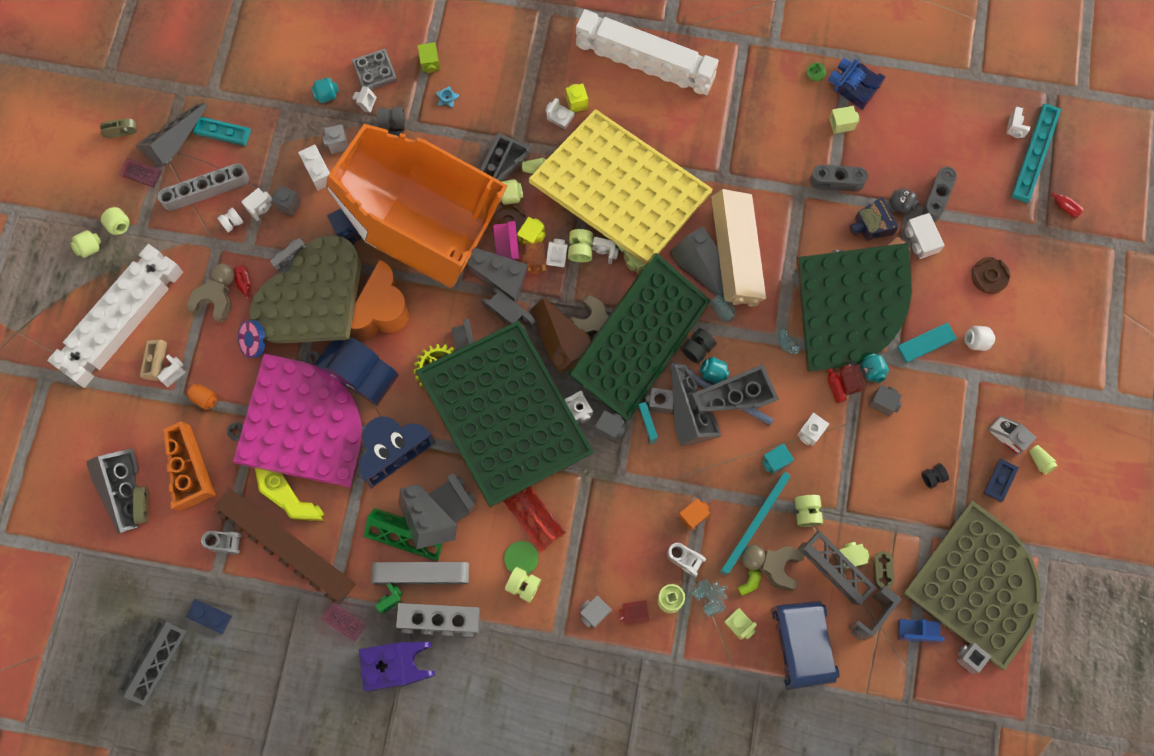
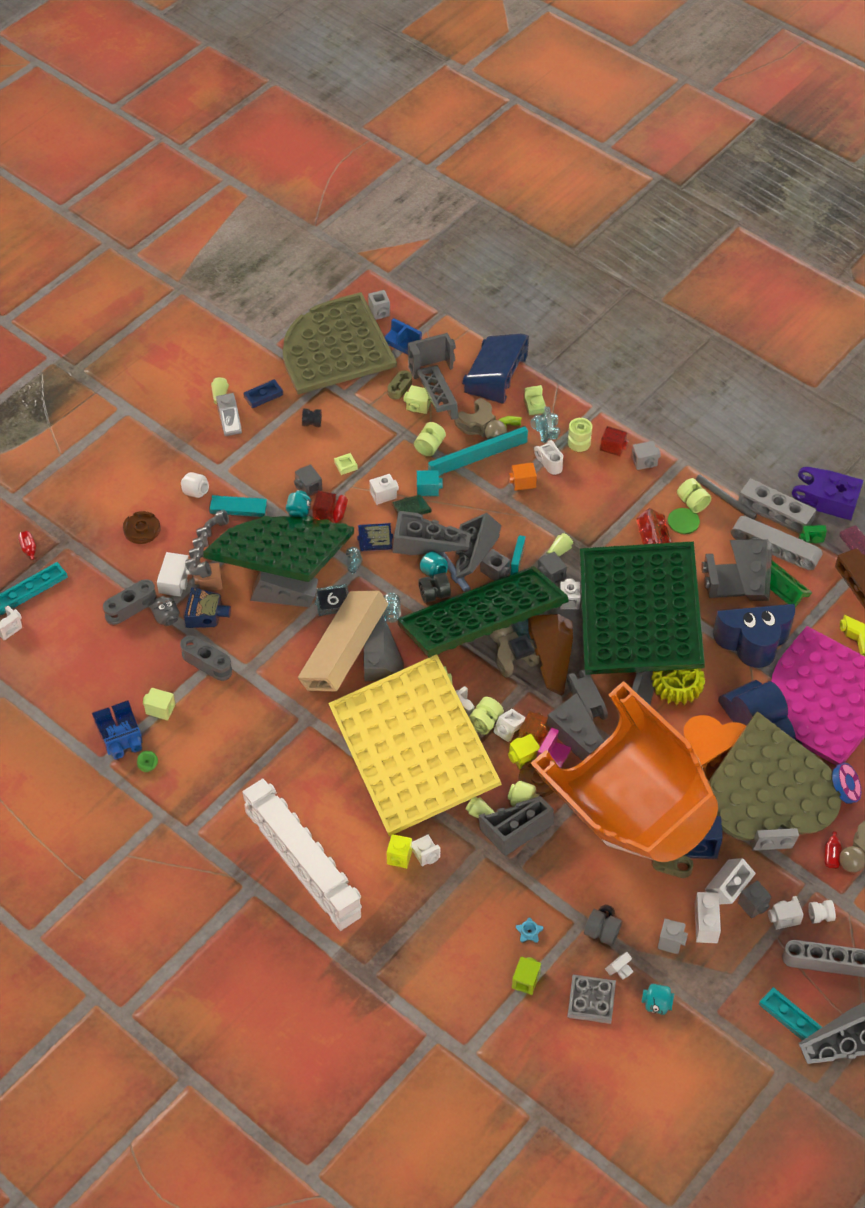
camera: 150 degrees left, 20 degrees down
none -> dark grey bar [185,510,229,578]
none -> piece [315,584,349,616]
none -> yellowish green tile [334,453,358,475]
none -> piece [357,523,393,551]
none -> clear green piece [392,495,432,515]
none -> black tile [508,634,535,660]
none -> yellowish green cone [546,533,573,557]
none -> dark grey bar [696,474,757,519]
none -> white brick [705,858,756,904]

